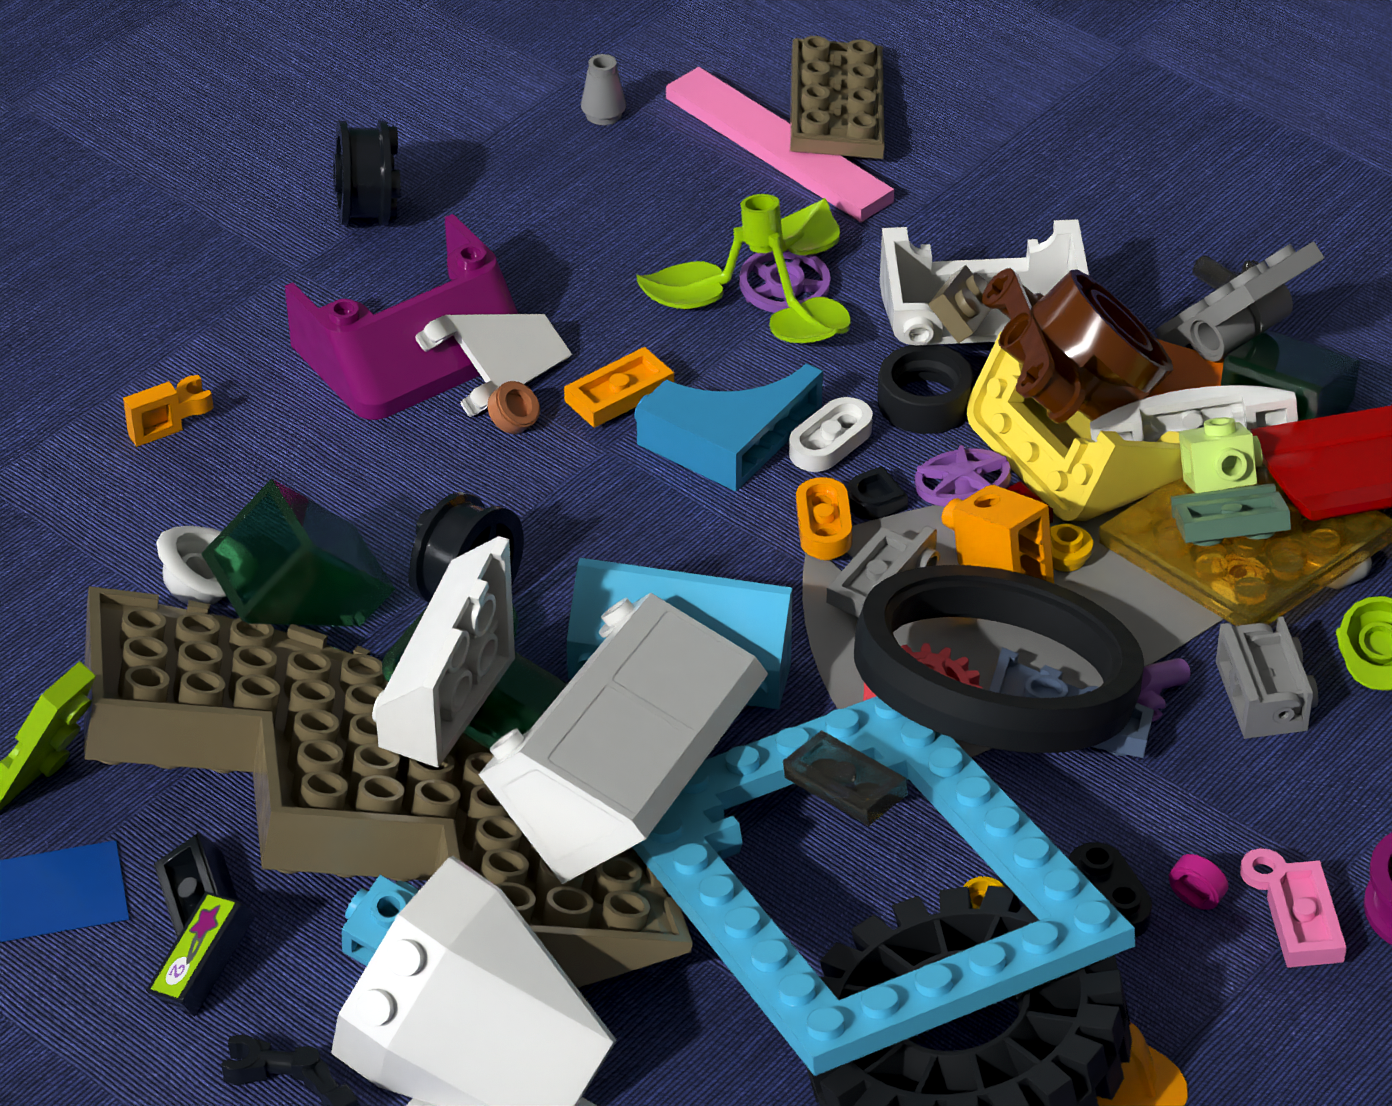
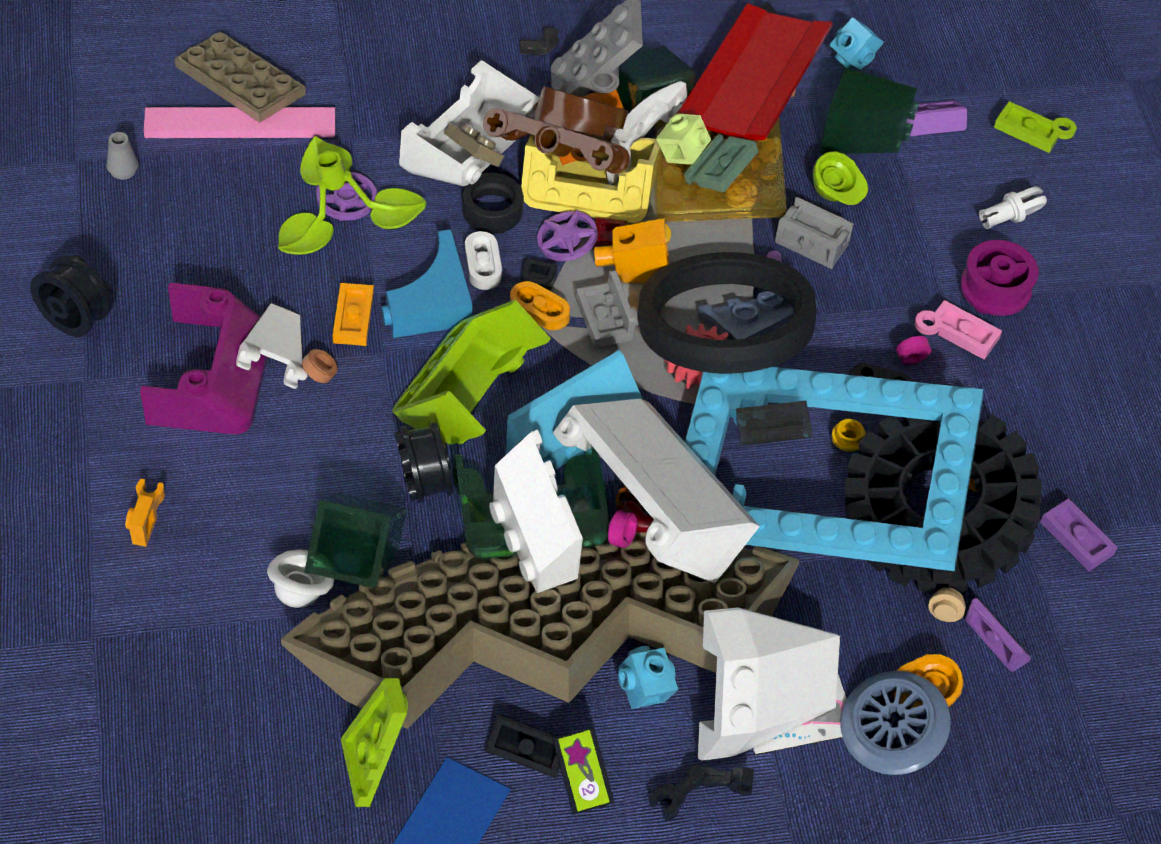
camera: 55 degrees left, 10 degrees up
none -> lime windscreen [392,299,551,445]

